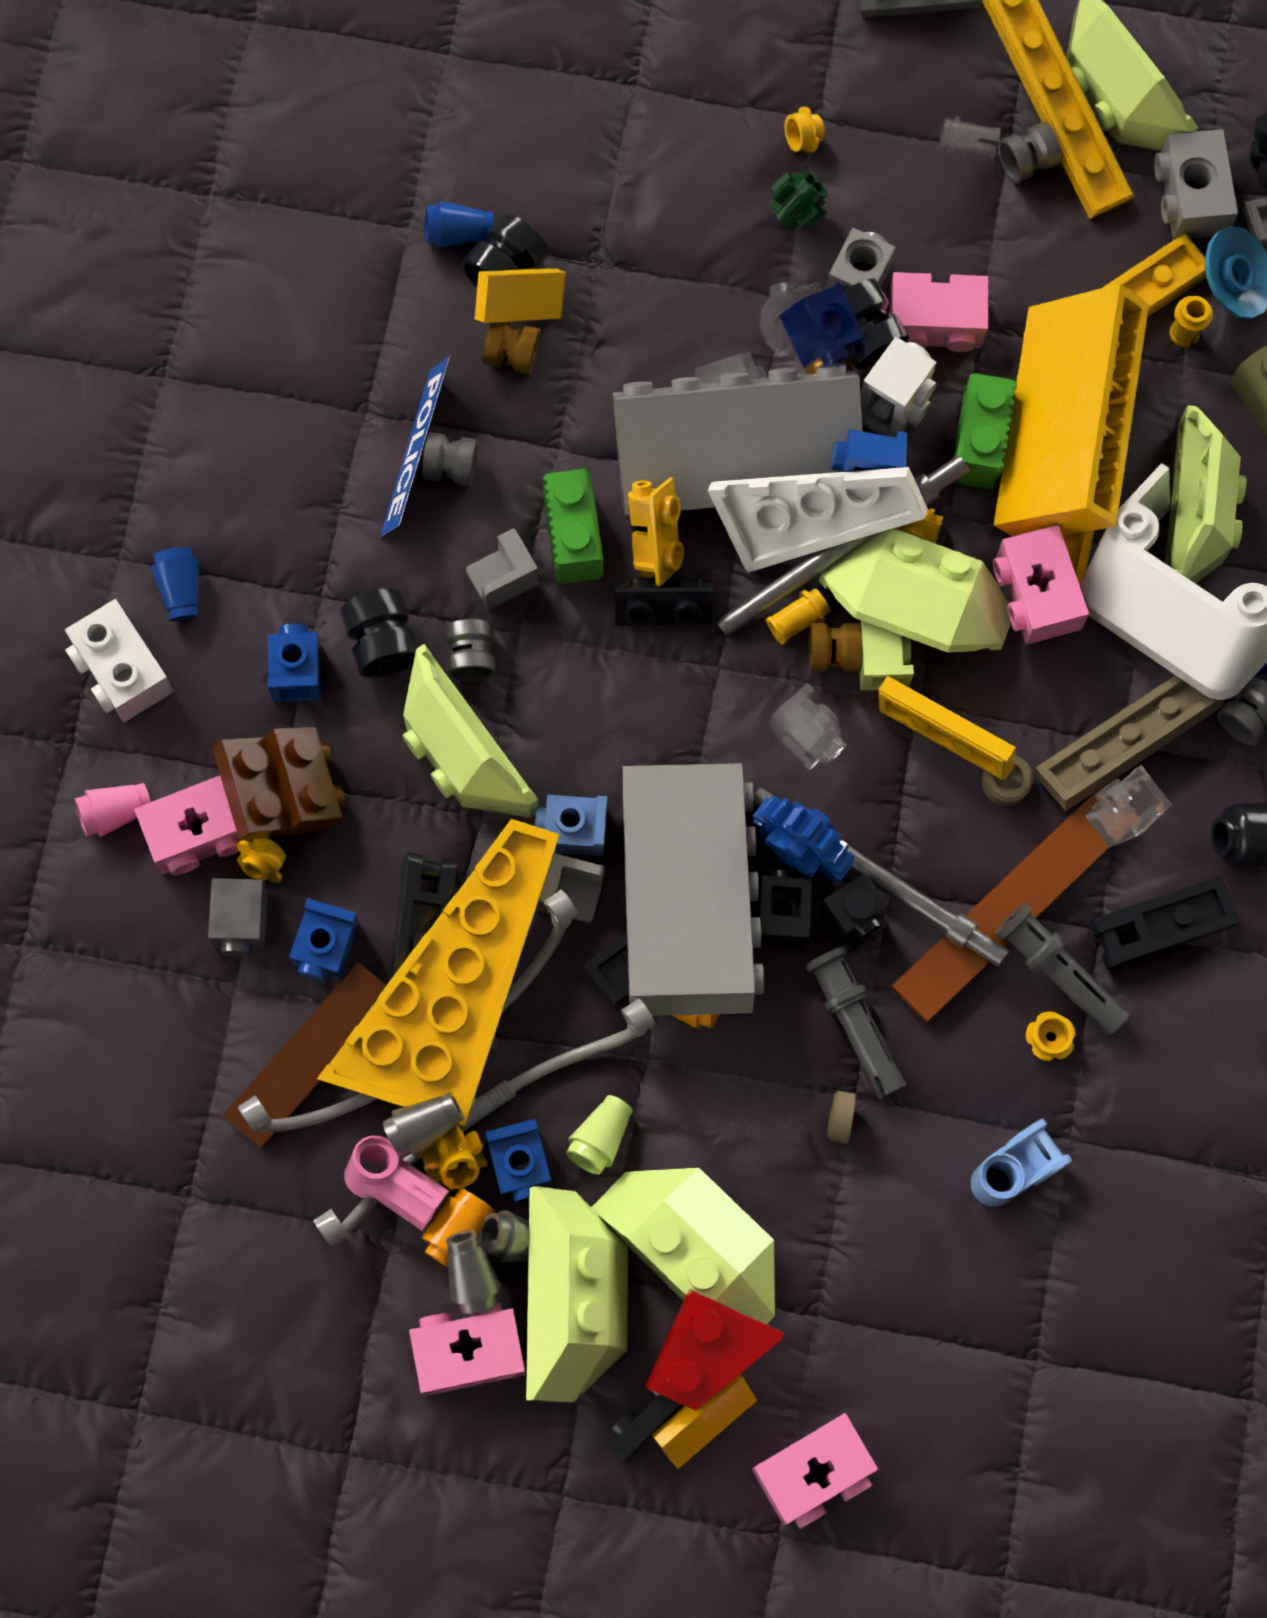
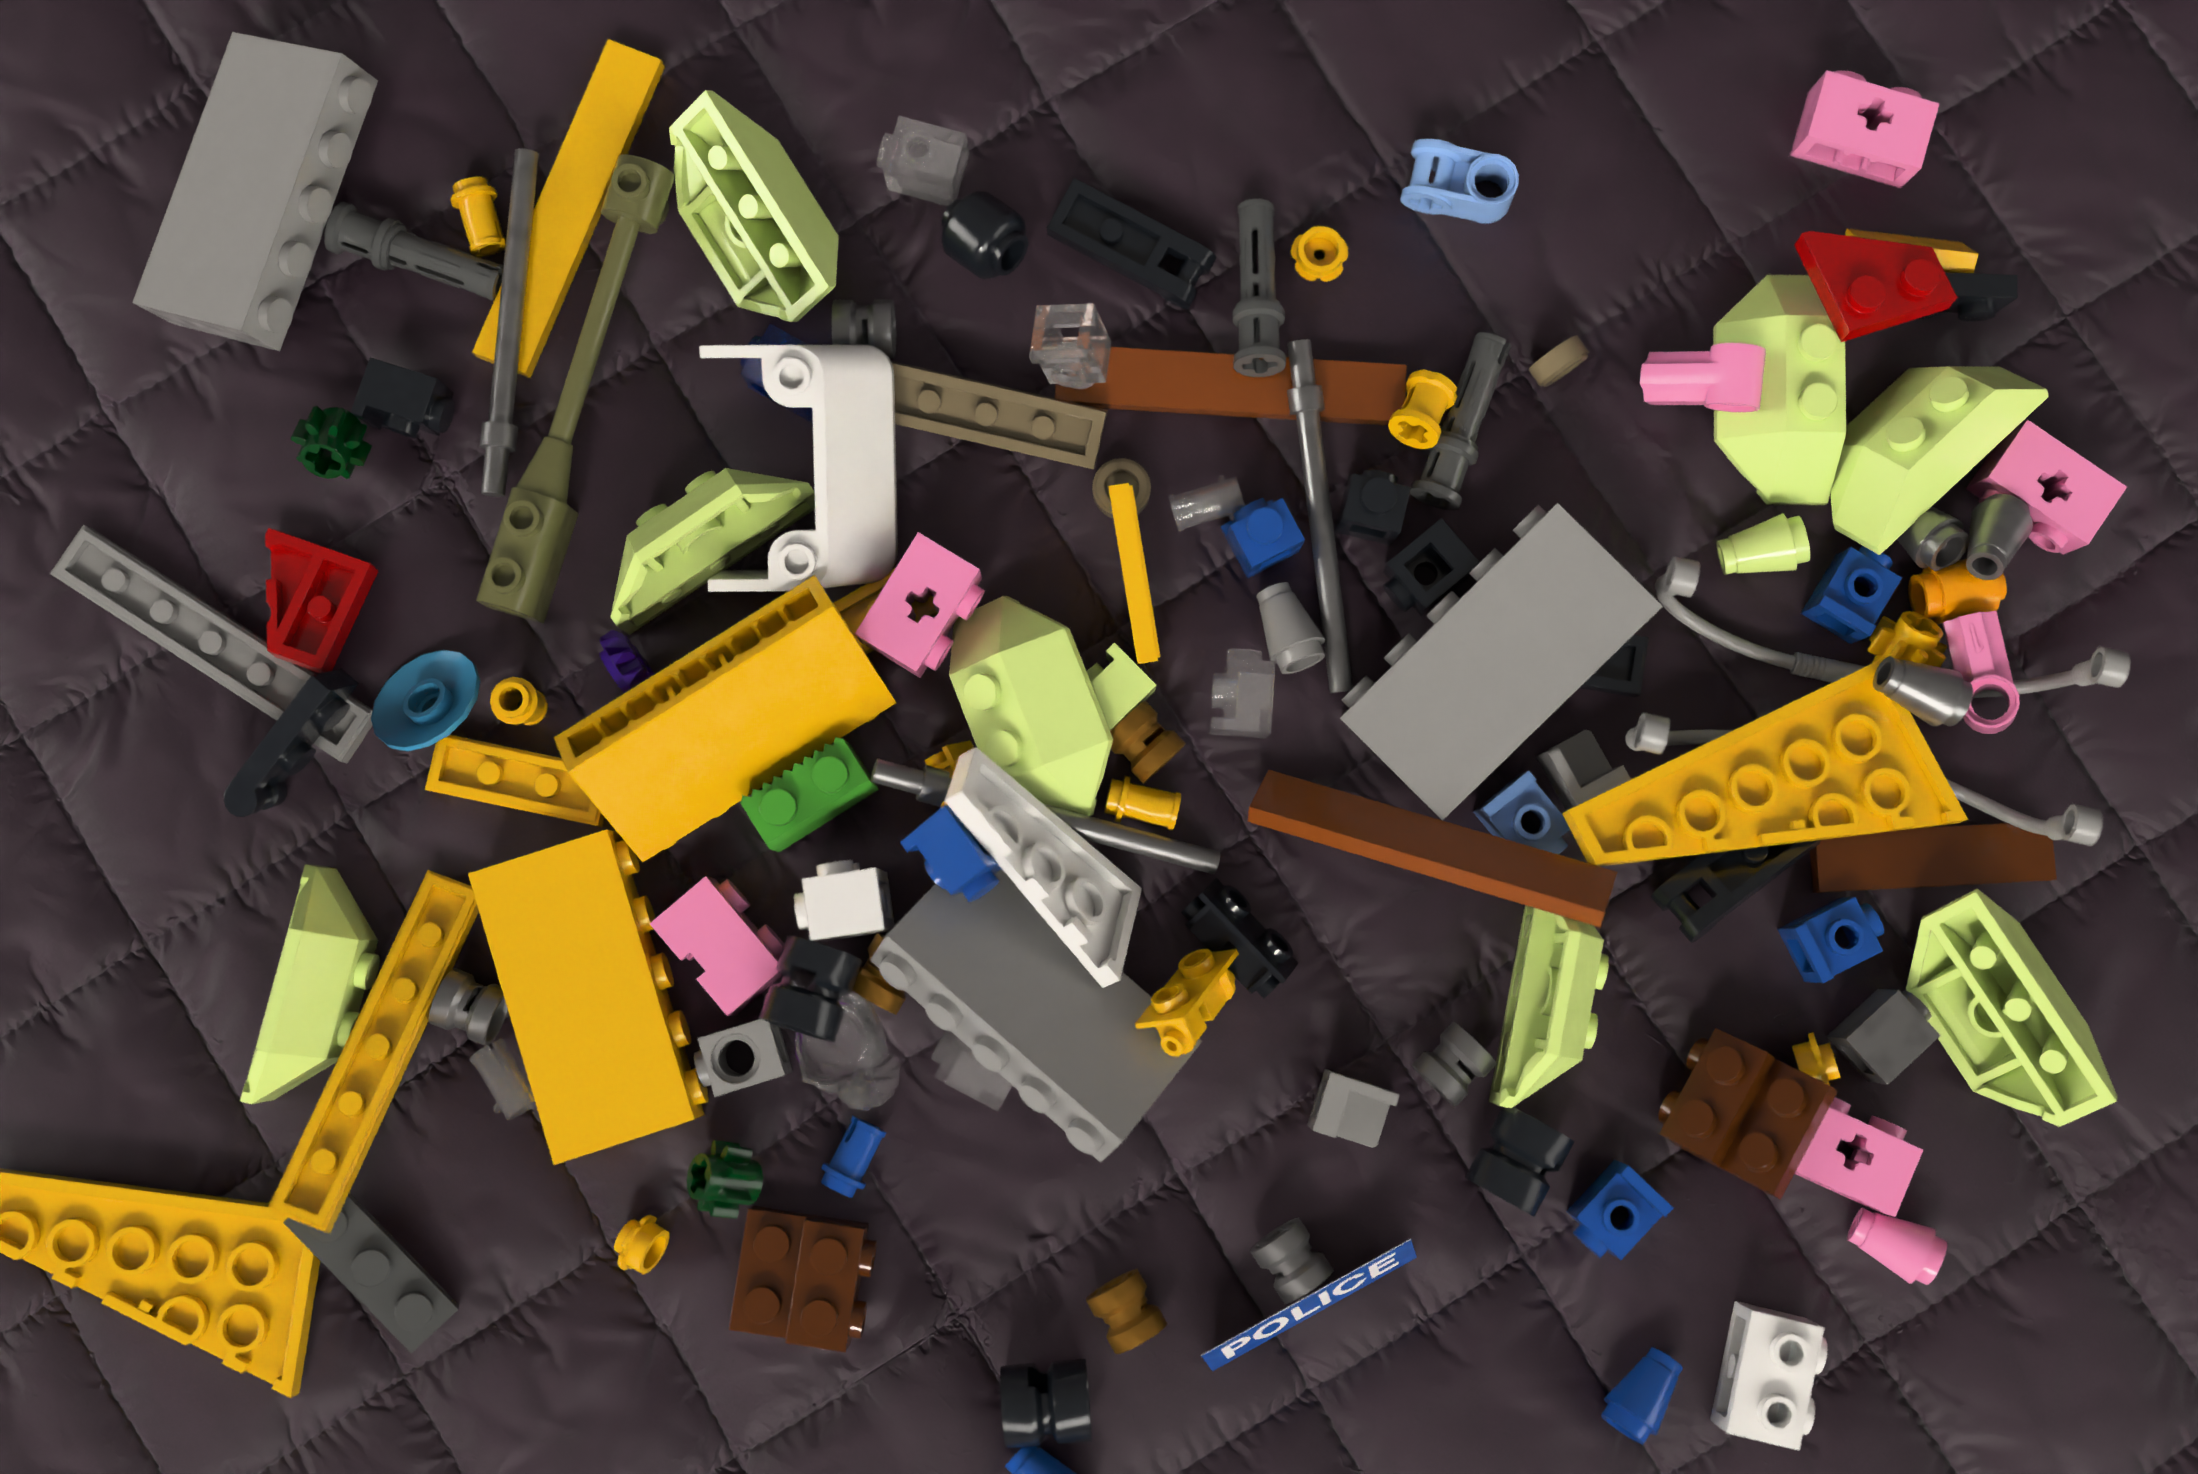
camera: 130 degrees left, 10 degrees up
yellow tile [475,268,566,323] -> none
bright green brick [542,469,603,585] -> none
blue gear [752,795,855,883] -> none
clear blue brick [779,284,865,368] -> none
light grey brick [1154,129,1238,240] -> none
none -> yellow brick [468,829,709,1165]
none -> dark purple gear [599,630,655,693]
none -> reddish brown plate [728,1206,877,1352]
none -> blue pin [820,1115,887,1198]
none -> clear pin [1168,475,1245,532]
none -> blue brick [1220,498,1305,579]
none -> dark orange tile [1248,769,1617,927]
none -> light grey cone [1256,582,1325,674]
none -> yellow bush [1388,369,1457,449]
none -> bright pink piece [1640,343,1766,412]
none -> yellowish green wedge [1906,888,2118,1127]

